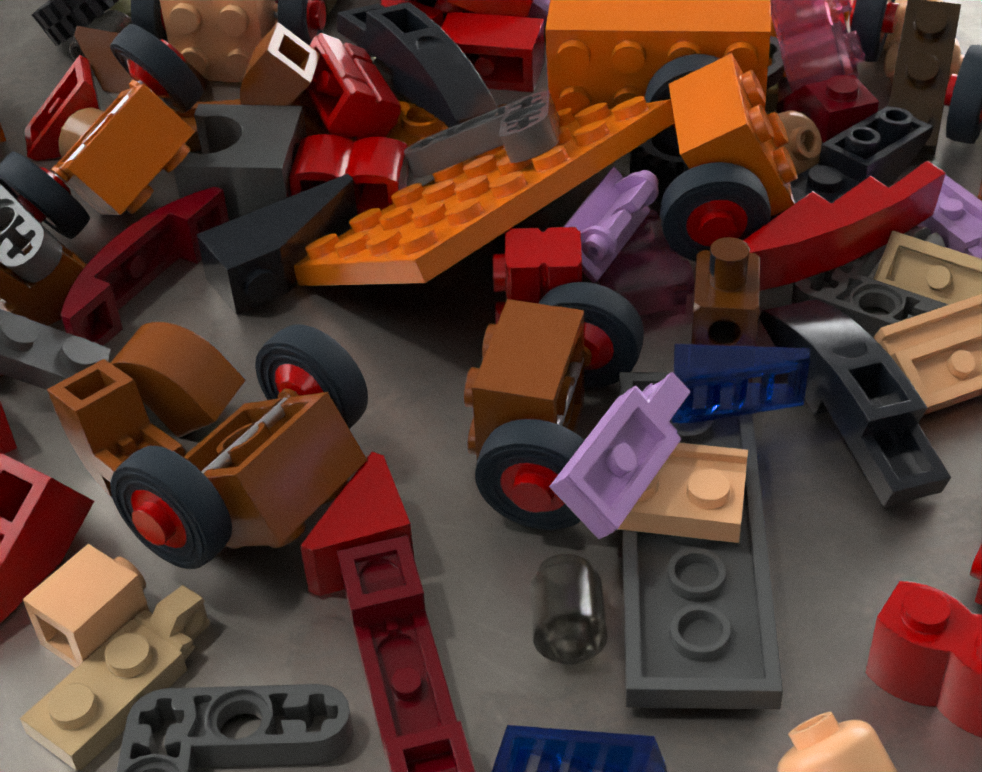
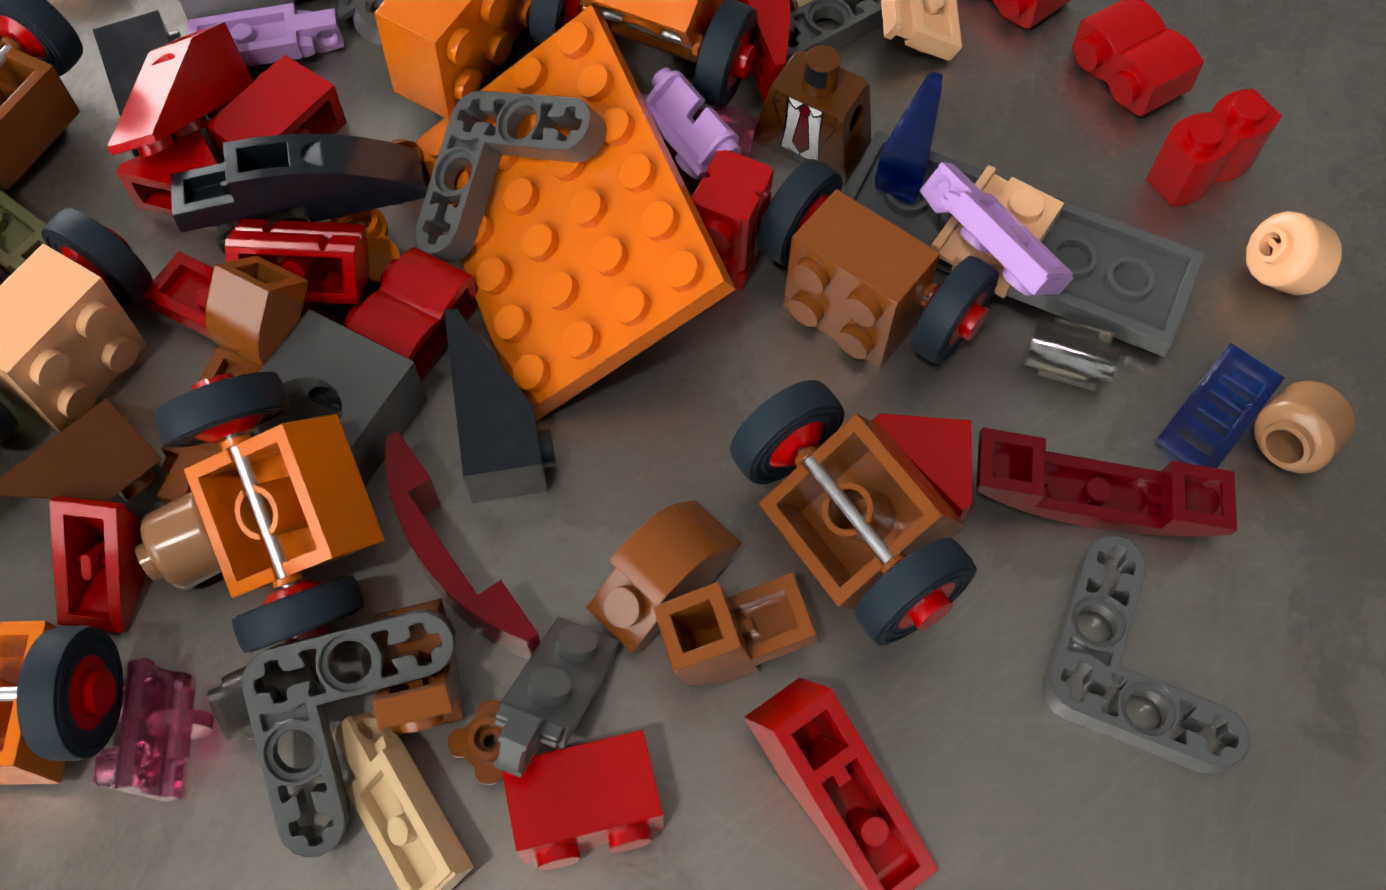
camera: 70 degrees left, 20 degrees up
tan hinge [20,585,210,771] -> none
light nougat brick [23,544,149,668] -> none
black slope [759,299,951,507] -> none

